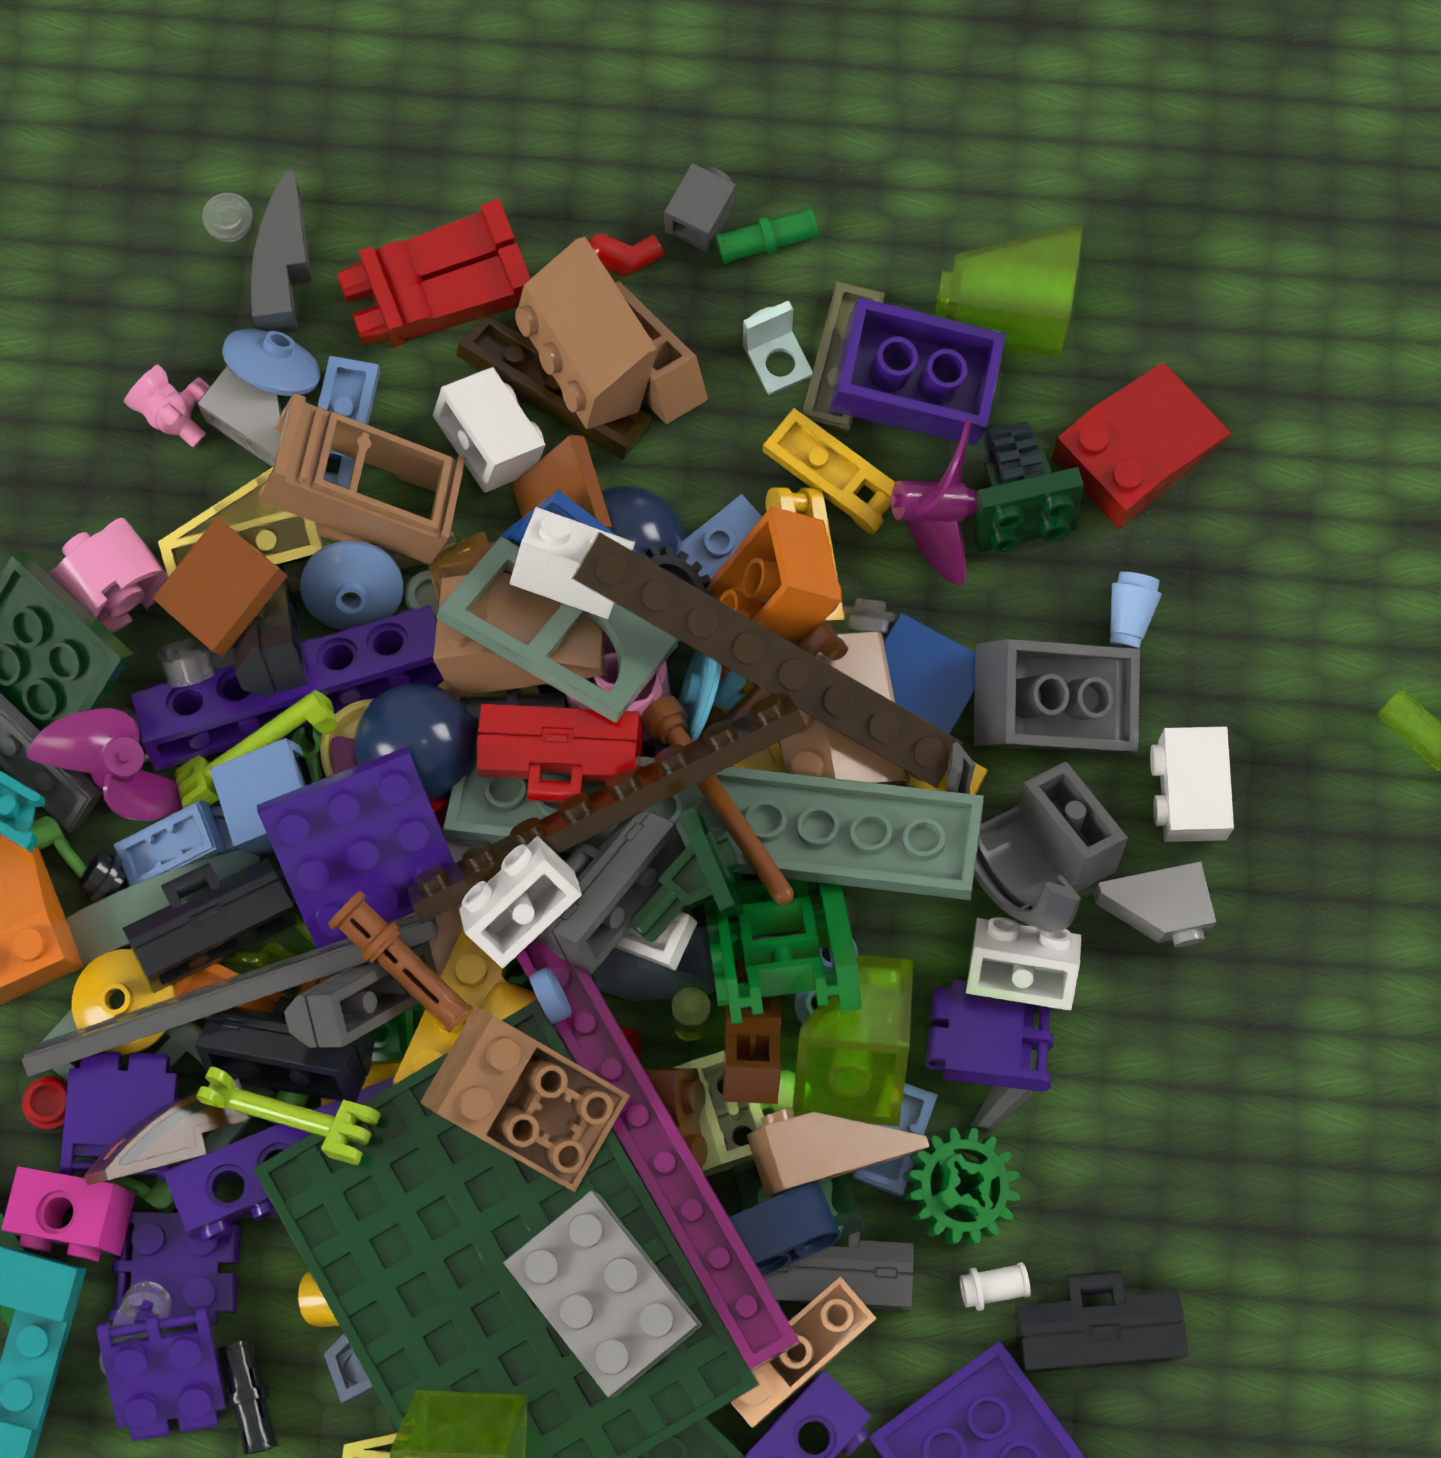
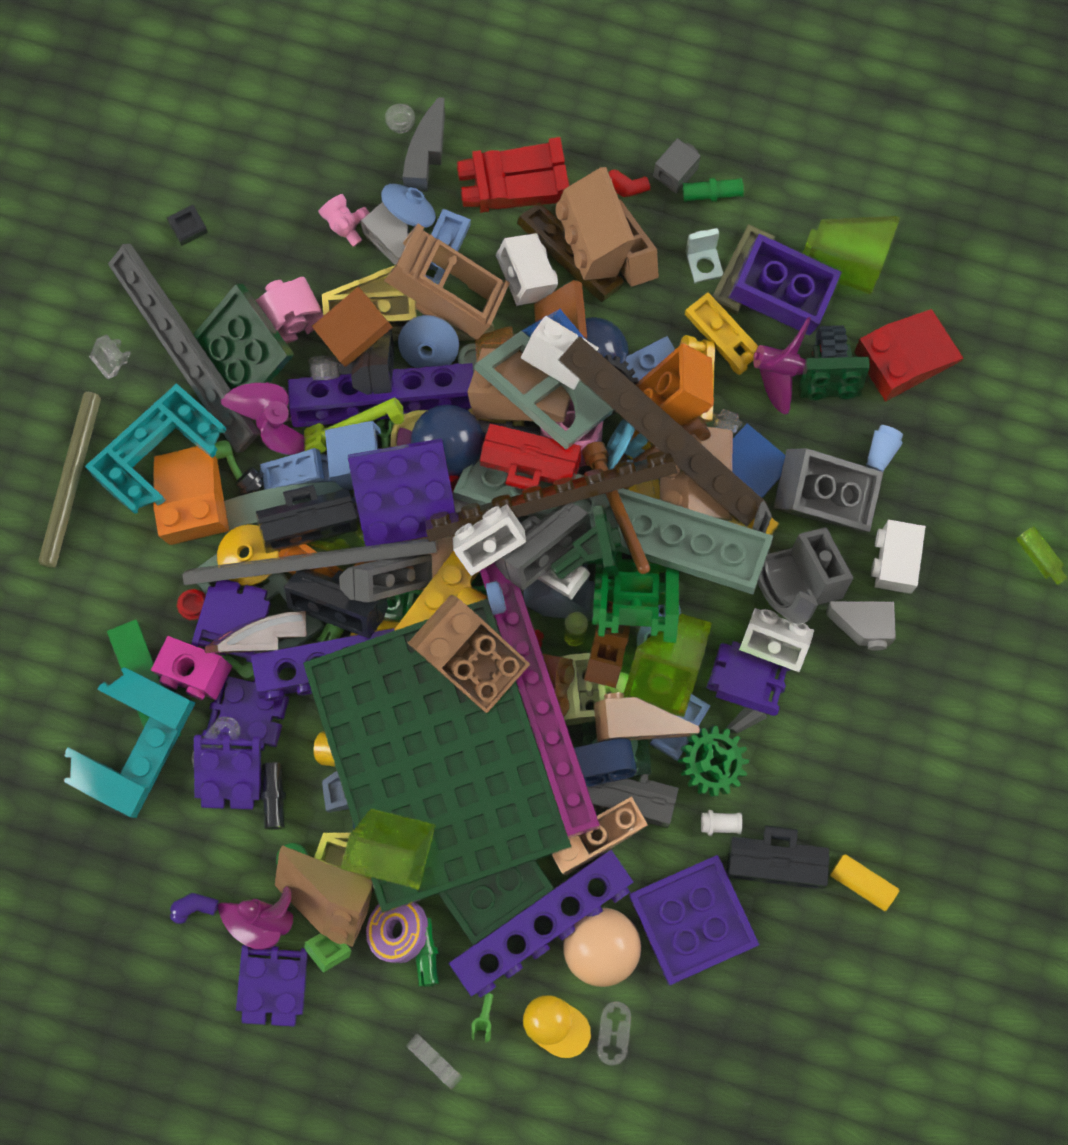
camera: 10 degrees right, 0 degrees up
lime hinge [196,1067,381,1165] -> none
dark orange pin [327,890,473,1033] -> none
light grey piece [503,1191,703,1398] -> none
none -> yellow brick [829,854,899,911]

